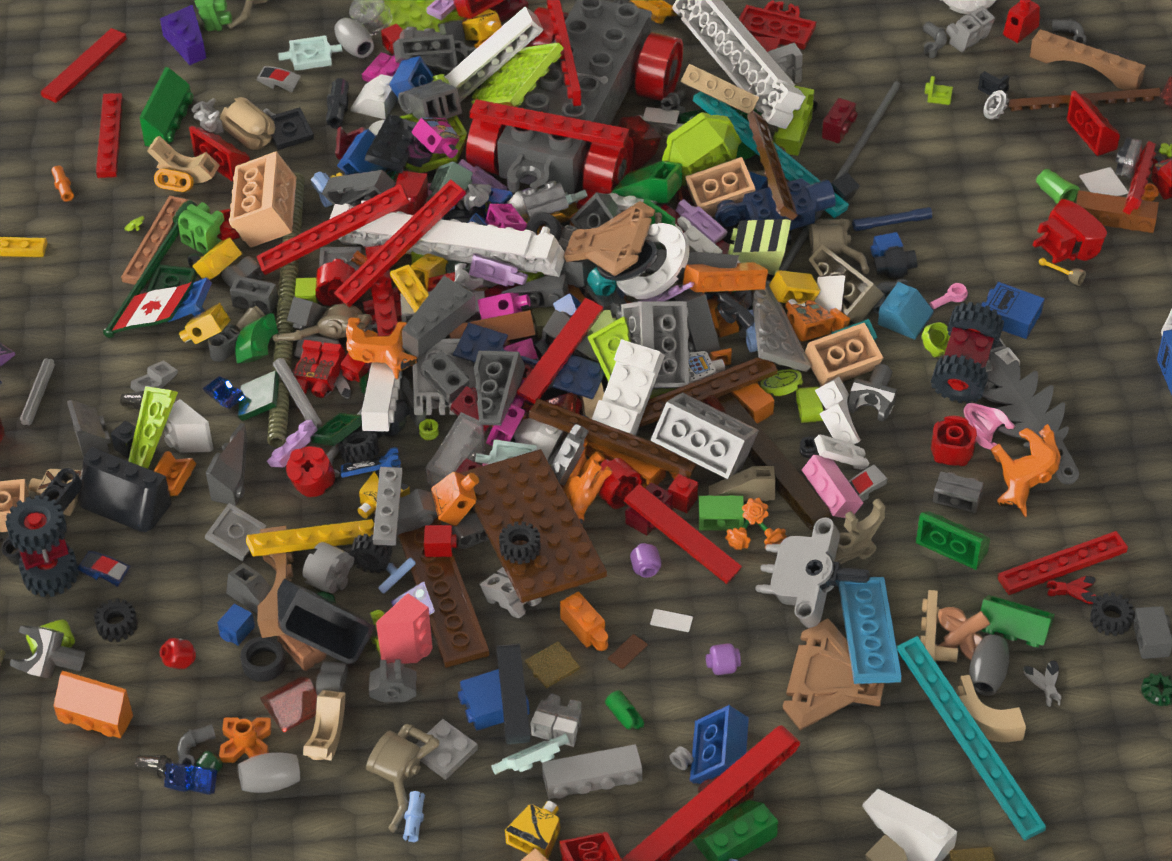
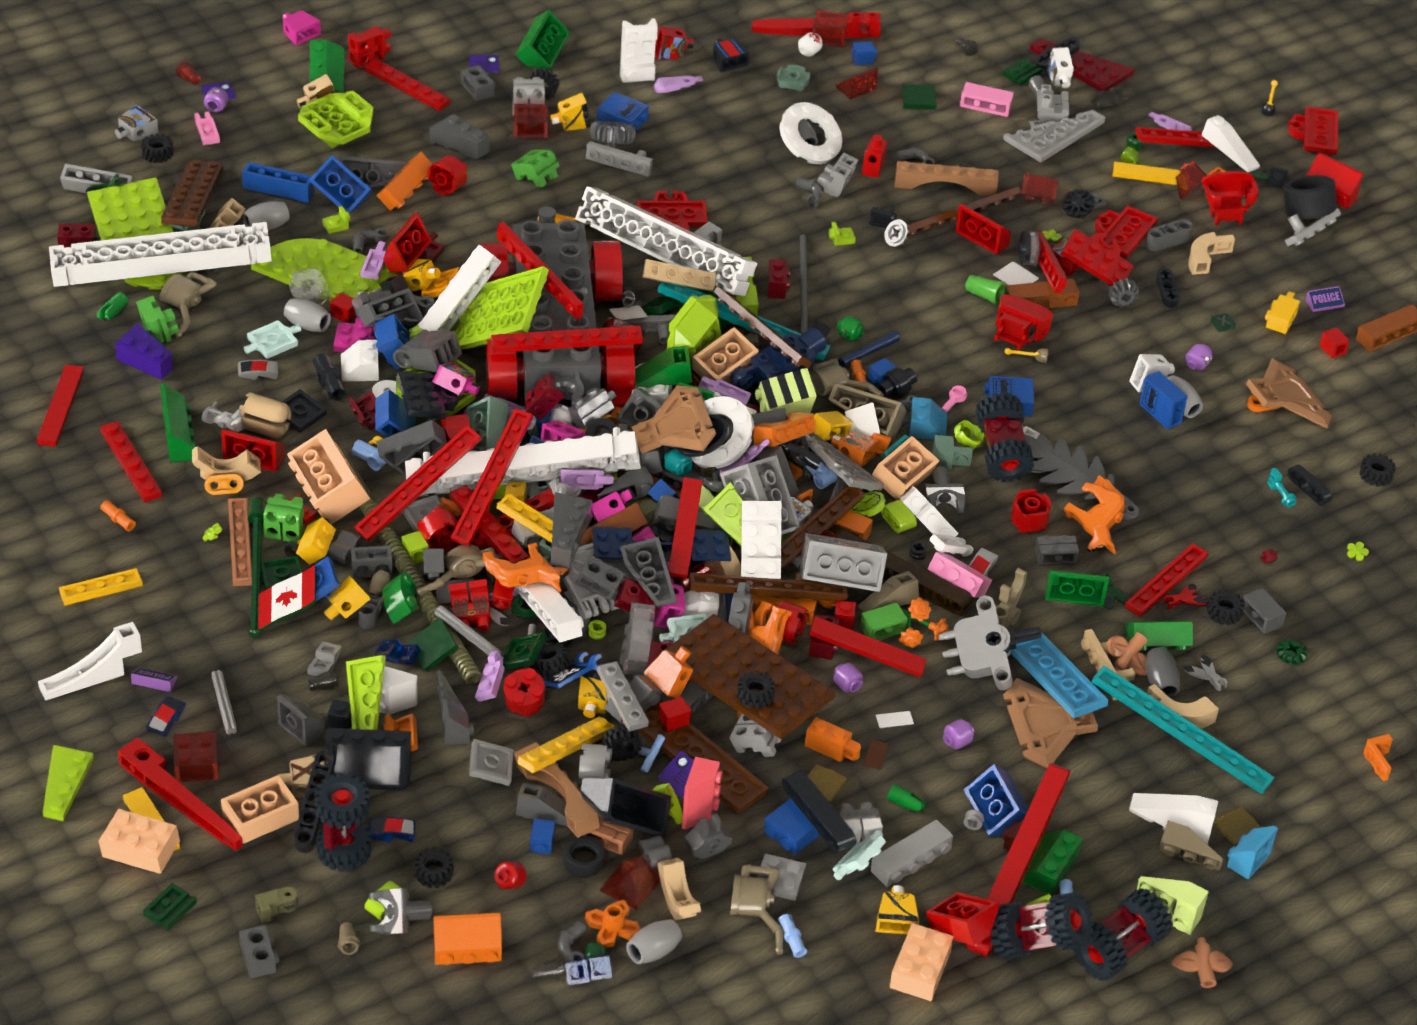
camera: 30 degrees left, 5 degrees down
bright pink animal [964,403,1015,450] -> none
none -> dark red bracket [525,373,564,420]
none -> green head [836,315,864,341]
none -> orange pin [850,360,867,391]
none -> sand green brick [933,435,973,470]
none -> dark green piece [1099,572,1130,610]

